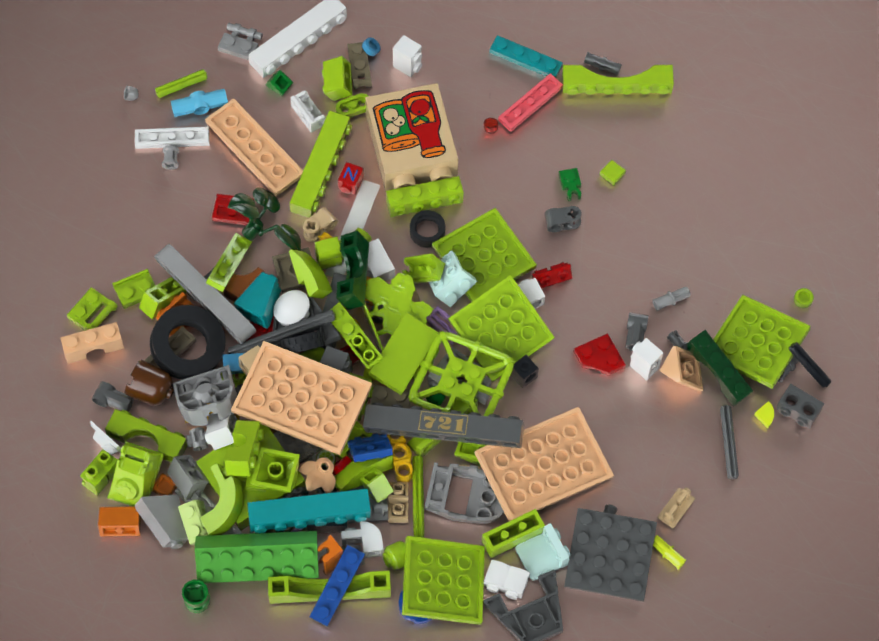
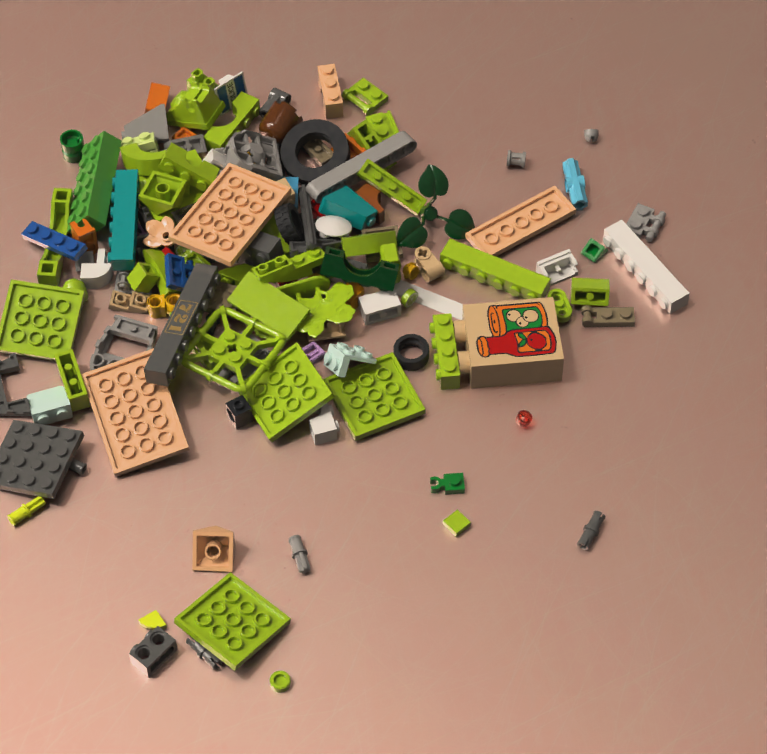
camera: 100 degrees right, 10 degrees down
white tile [135,126,210,149] -> none
lime axle [155,69,207,98] -> none
red plate [212,194,254,225] -> none
red brick [338,162,364,195] -> none
dark azure tile [362,37,381,56] -> none
white brick [393,35,422,77] -> none
lime hinge [402,253,445,284] -> none
lime axle [412,456,424,538] -> none
white brick [484,560,530,600] -> none
teal plate [489,35,563,78] -> none
coral plate [498,73,563,132] -> none
red hinge [531,262,572,289] -> none
dark grey piece [545,206,581,232] -> none
lime arch [562,65,674,95] -> none
red plate [573,333,626,375] -> none
dark grey piece [625,312,649,351] -> none
white brick [630,338,663,381] -> none
tan hinge [657,487,695,529] -> none
dark grey pin [667,330,689,351] -> none
dark green arch [686,330,753,407] -> none
dark grey axle [720,405,739,480] -> none
black axle [789,342,831,388] -> none

